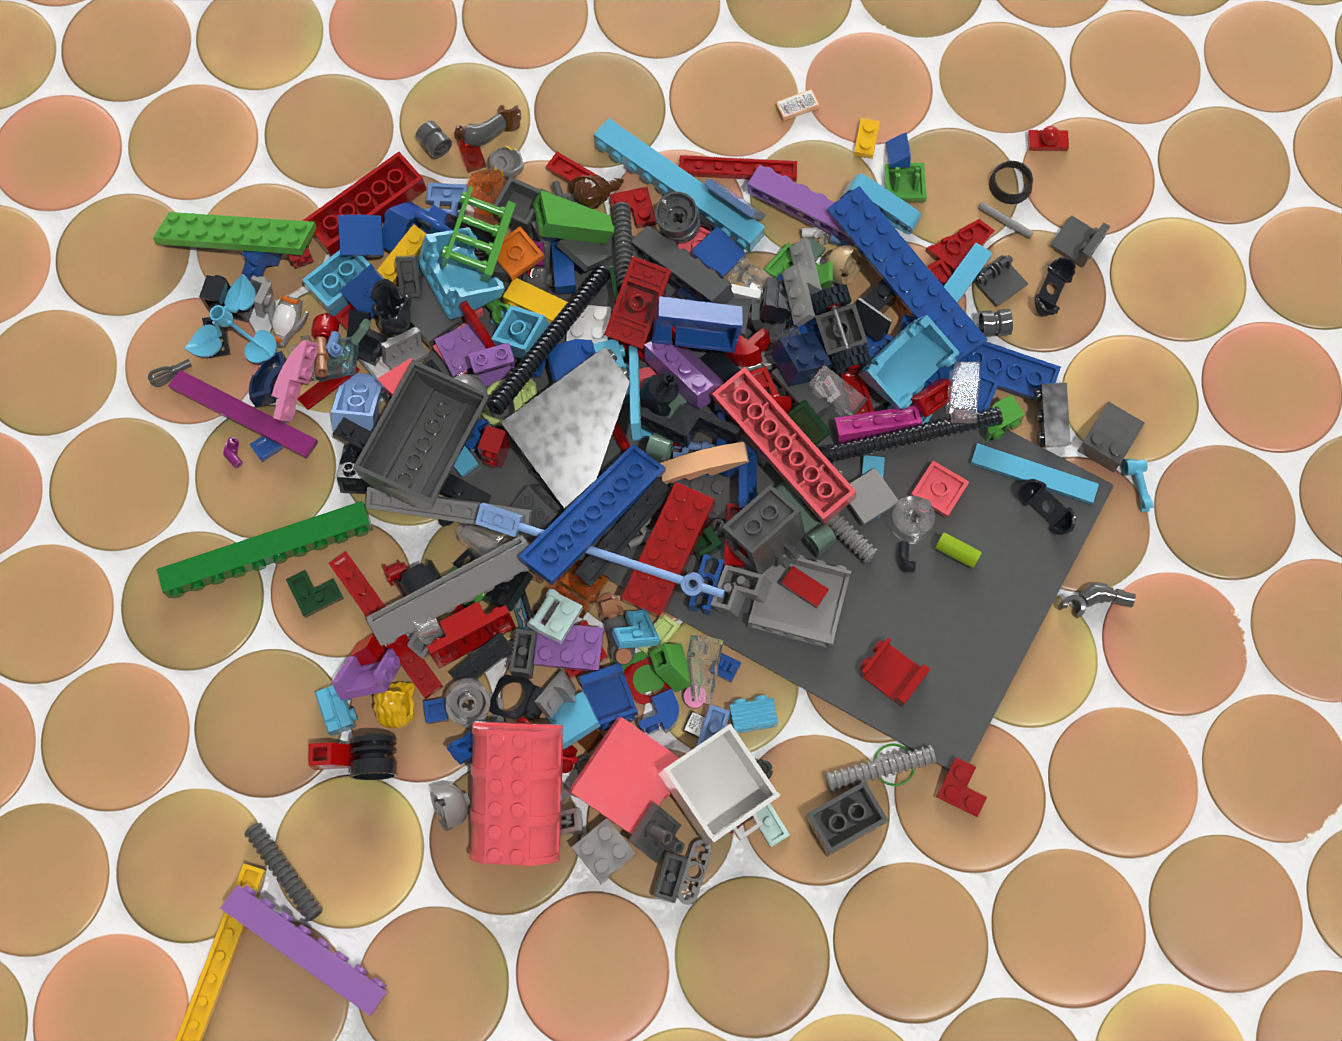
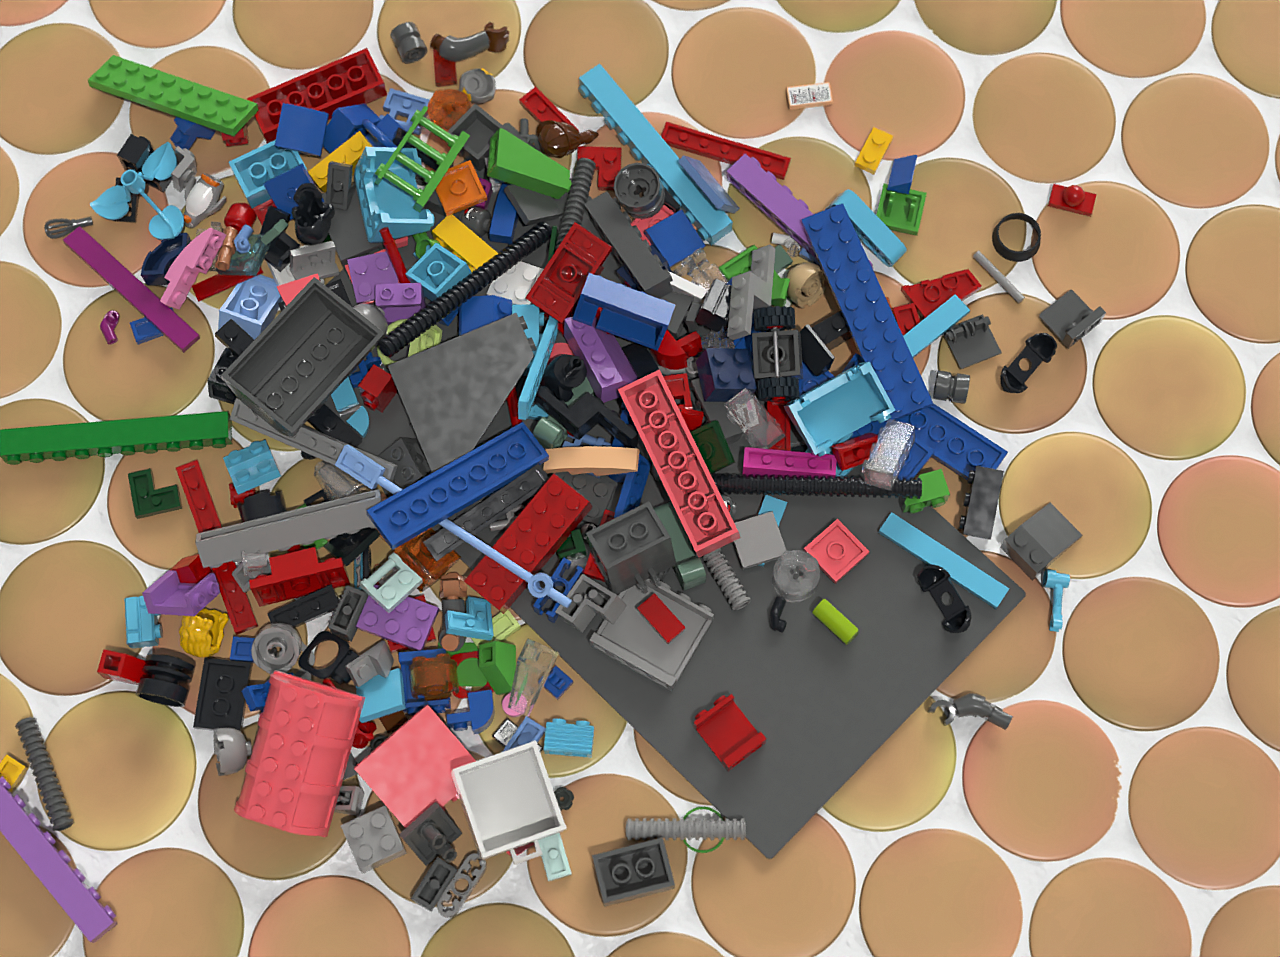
camera: 15 degrees right, 0 degrees up
red plate [936,756,987,818] -> none
none -> black plate [193,658,253,733]
none -> medium azure plate [223,440,281,495]
none -> medium azure tile [346,406,370,438]
none -> clear orange brick [409,653,459,701]

